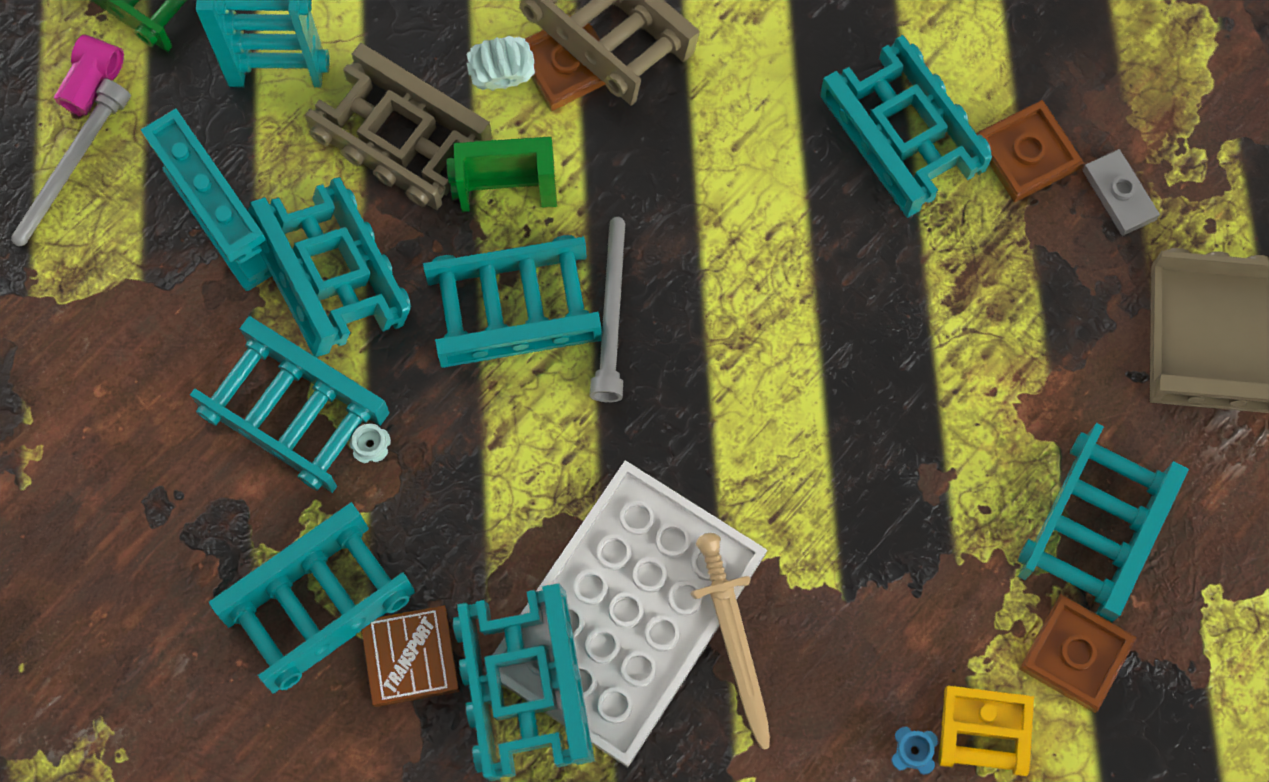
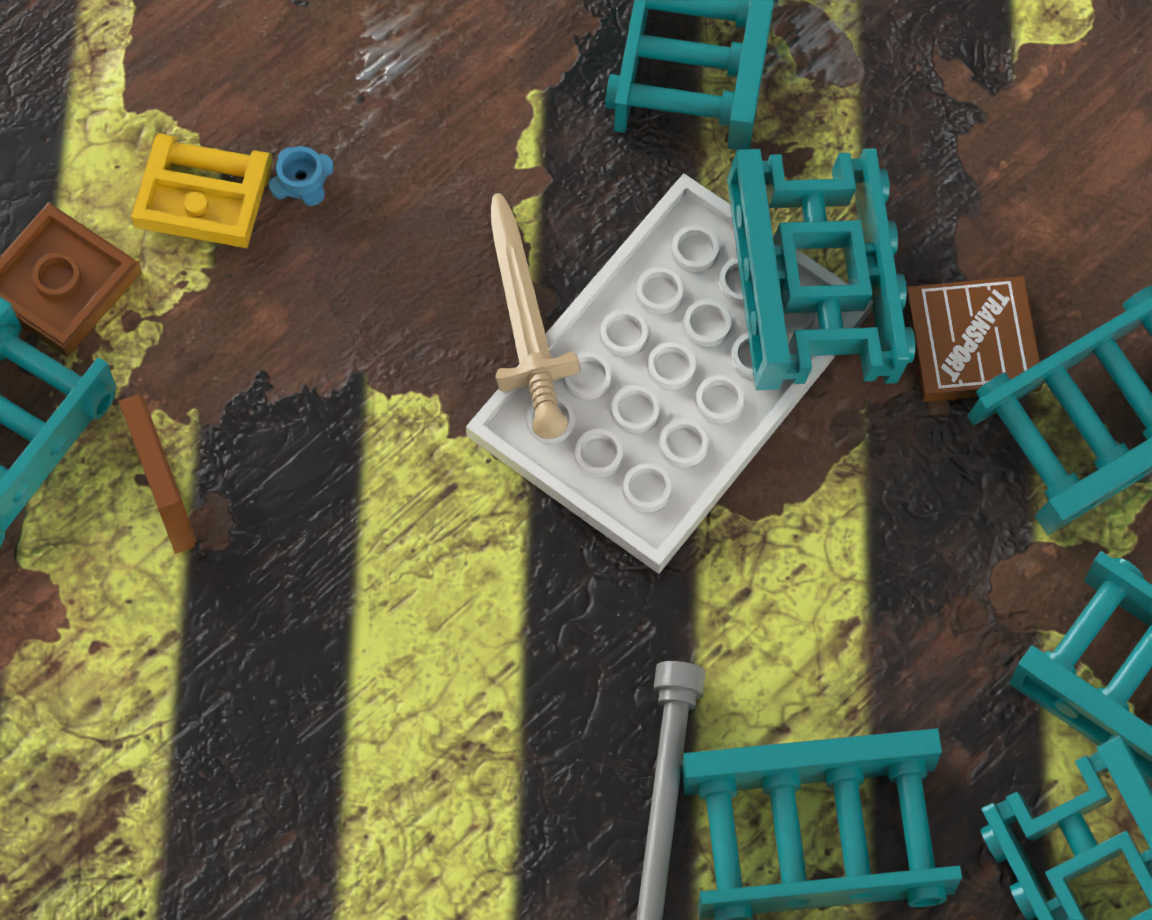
camera: 175 degrees left, 5 degrees down
light aqua plate [349,423,391,463] -> none
none -> dark orange tile [119,394,197,554]

